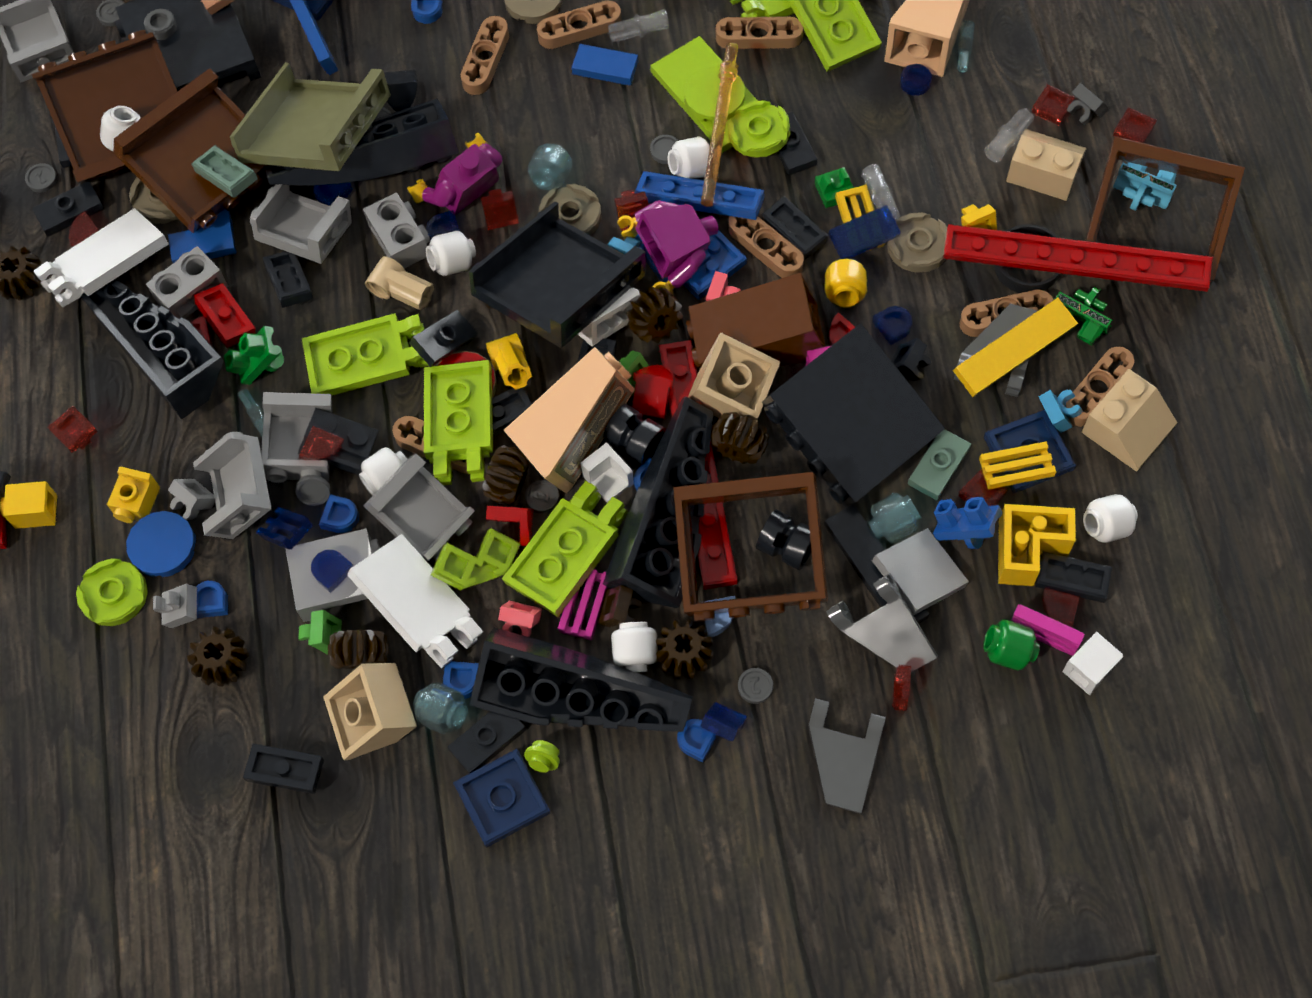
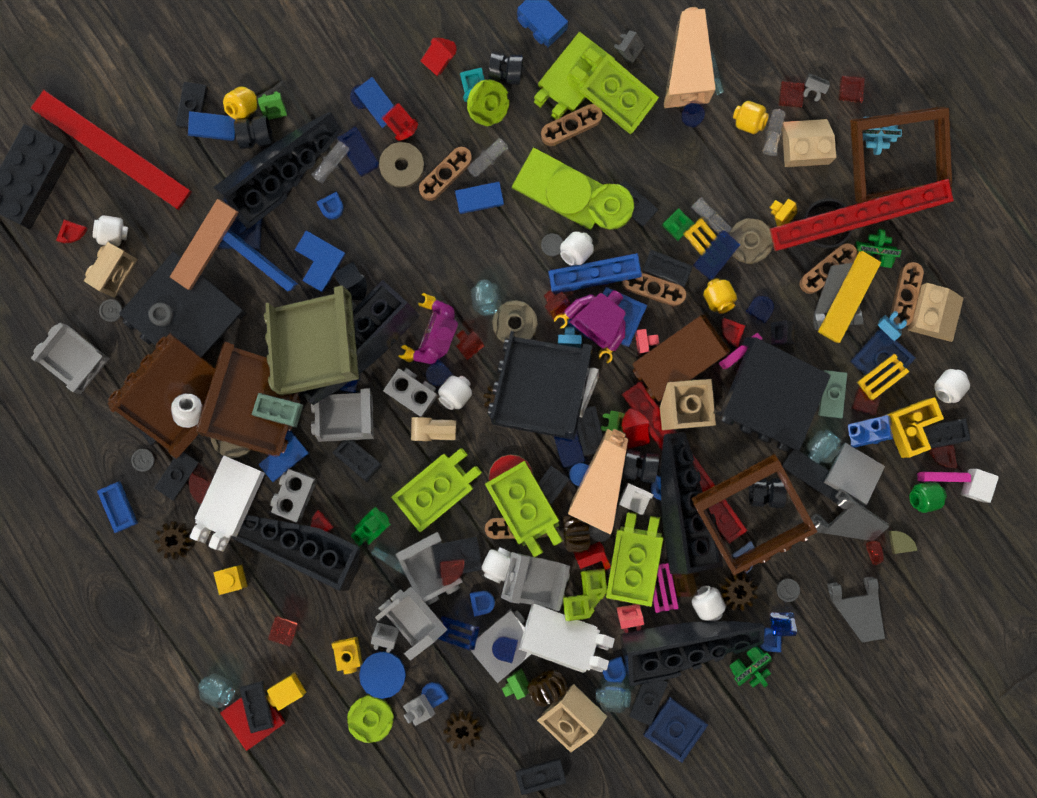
camera: 30 degrees left, 20 degrees up
red plate [194,283,255,348] -> none
dark grey piece [296,475,330,506] -> none
black plate [409,310,478,367] -> none
medium nougat beam [461,16,509,95] -> none
yellow piece [486,333,532,390] -> none
lime plate [524,740,560,773] -> none
dark brown gear [626,286,683,343] -> none
clear orange bar [701,42,739,207] -> none
dark brown gear [711,412,770,464] -> none
none -> yellow brick [214,565,248,595]
none -> blue tile [295,231,346,293]
none -> clear blue tile [553,433,585,468]
none -> green hips [730,646,772,688]
none -> yellow head [733,101,769,134]
none -> olive tile [889,531,917,554]

